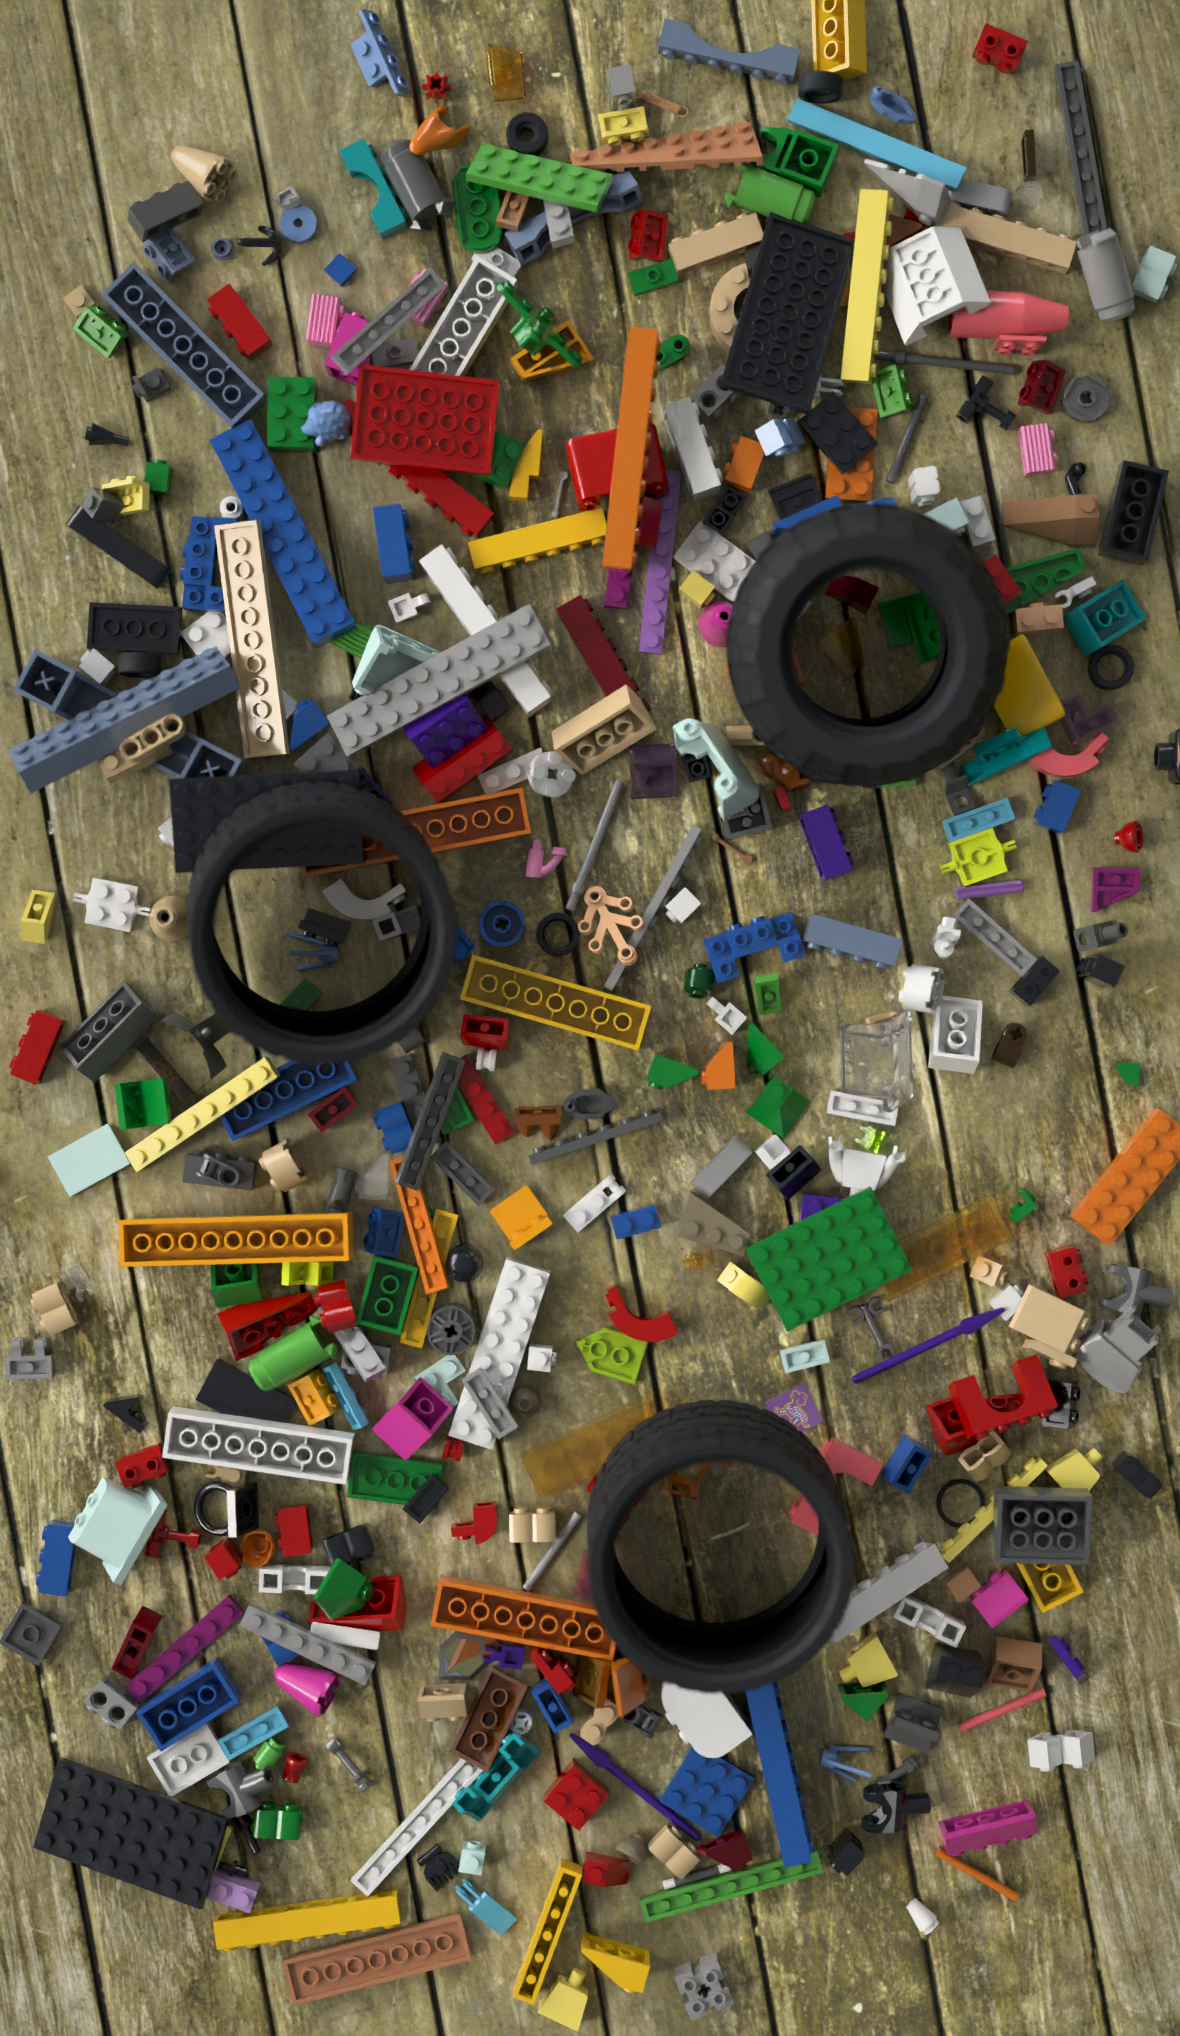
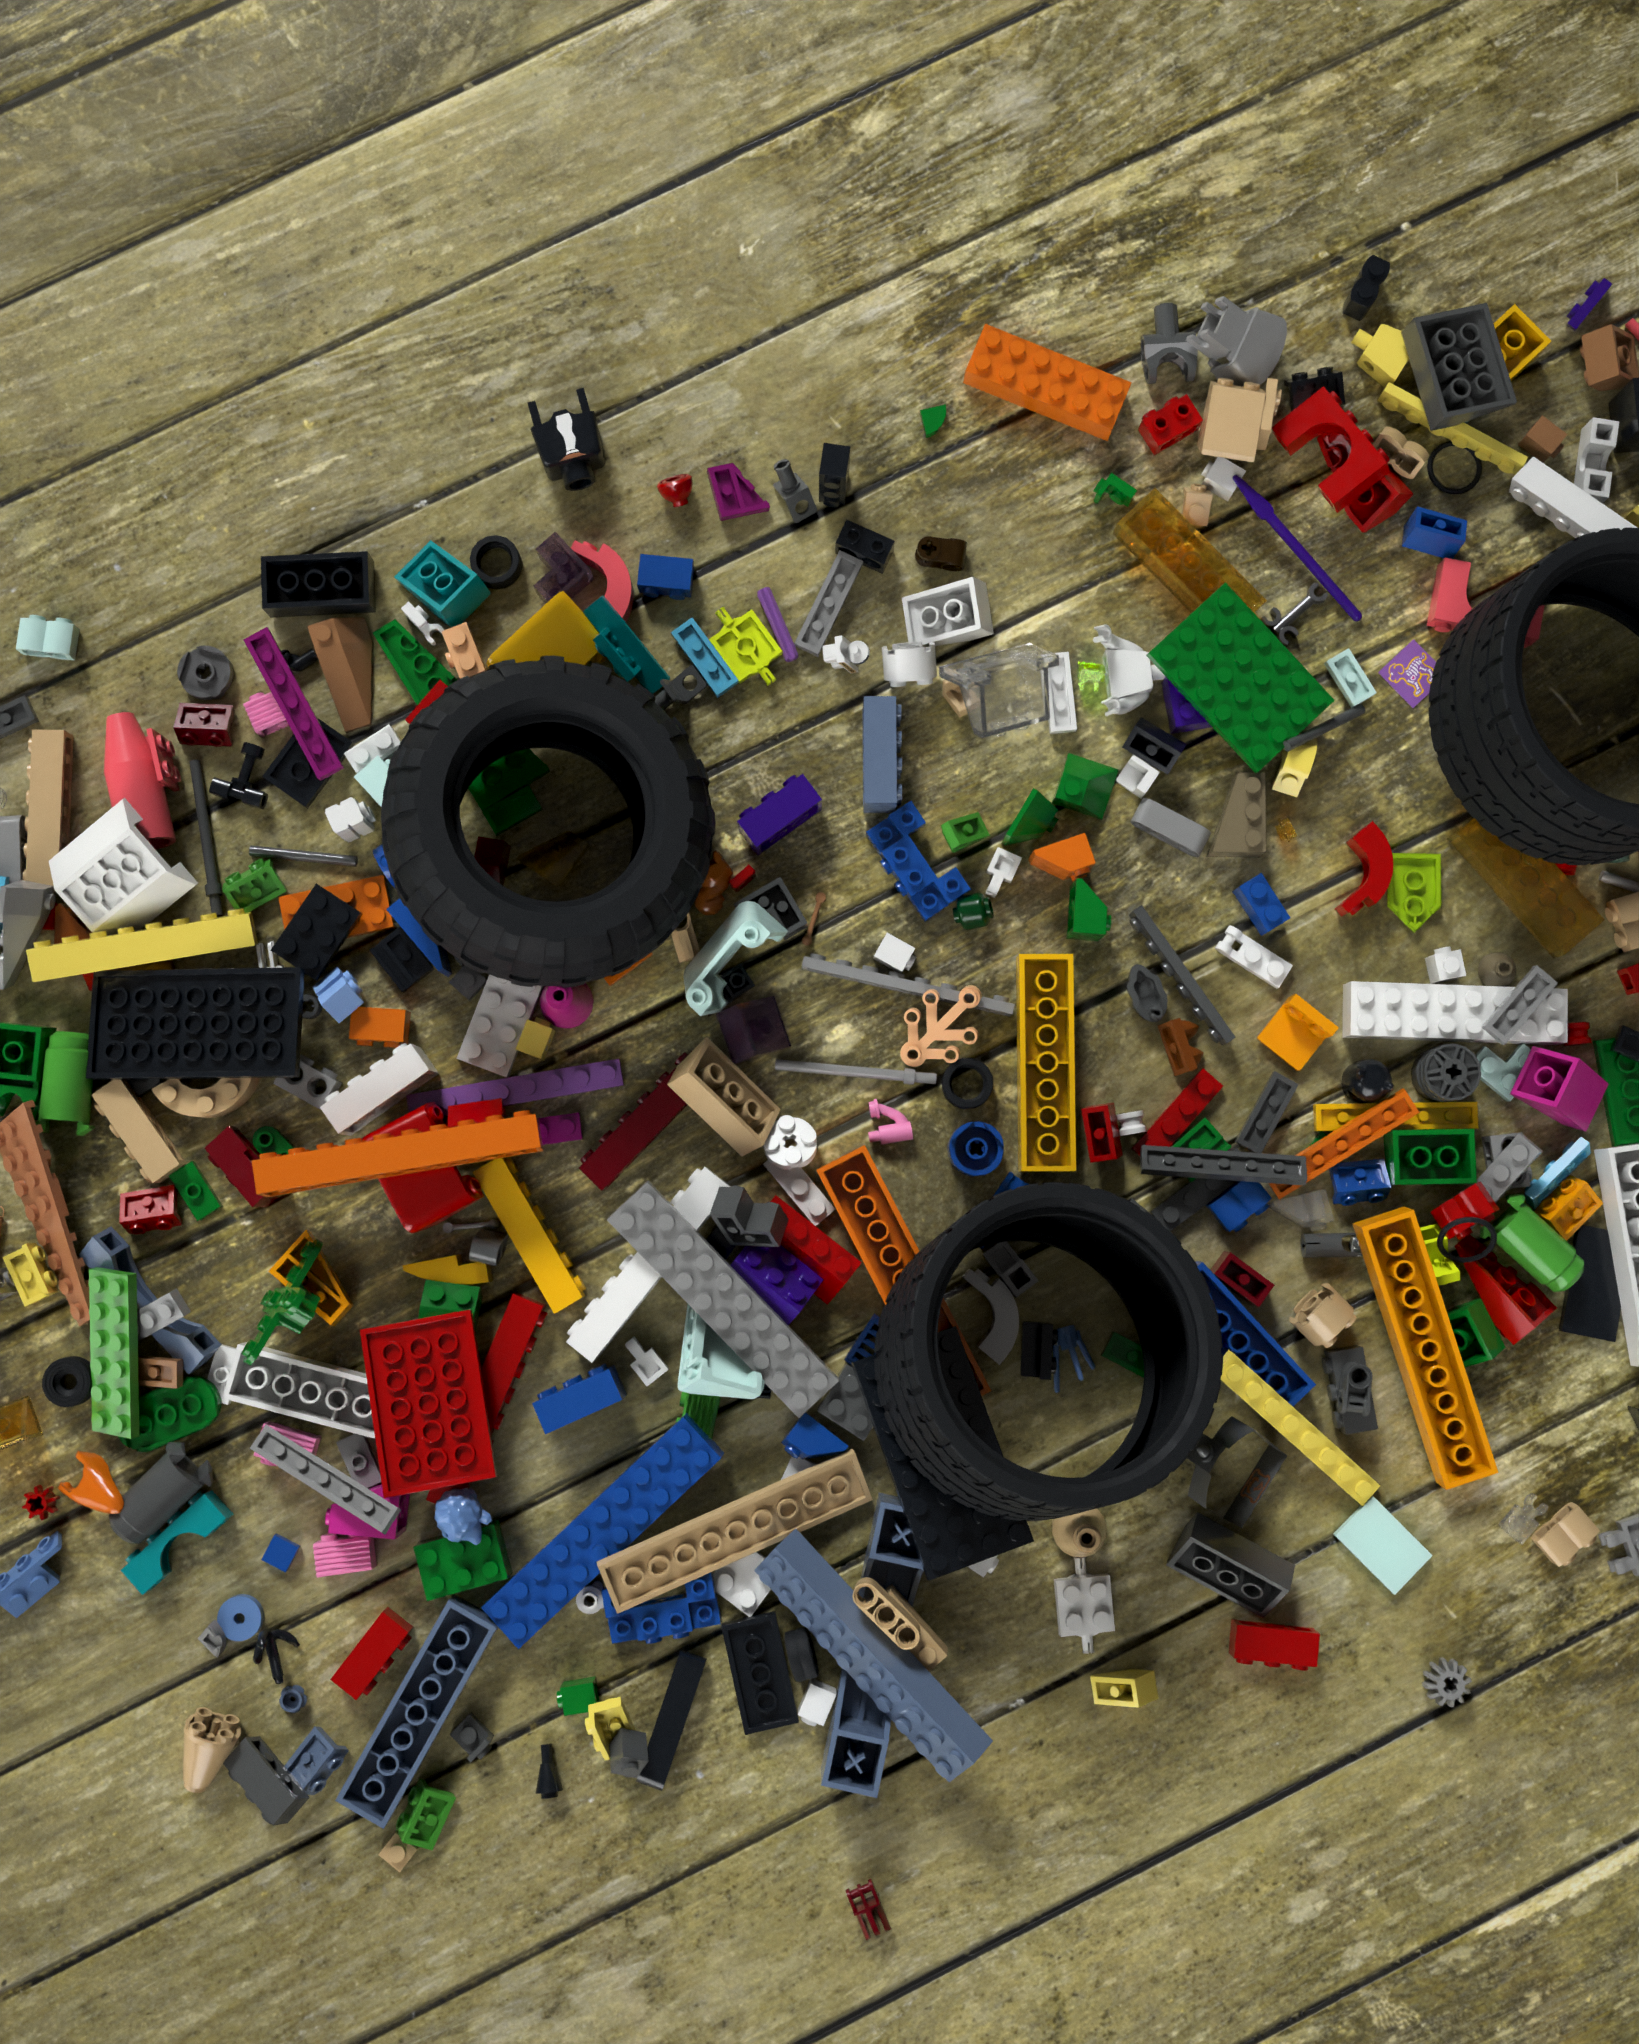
camera: 105 degrees left, 5 degrees down
green bracket [114,1078,171,1130] -> none
black slope [703,485,747,535] -> none
dark pink slope [969,1568,1029,1628] -> none
light grey piece [1076,228,1136,323] -> none
none -> dark red wedge [204,1126,279,1207]
none -> magenta plate [243,627,344,781]
none -> black plate [262,718,355,809]
none -> dark grey beam [469,1228,508,1266]
none -> dark grey brick [710,1185,789,1247]
none -> dark grey bar [1283,704,1365,751]
none -> black tyre [1437,1217,1497,1263]

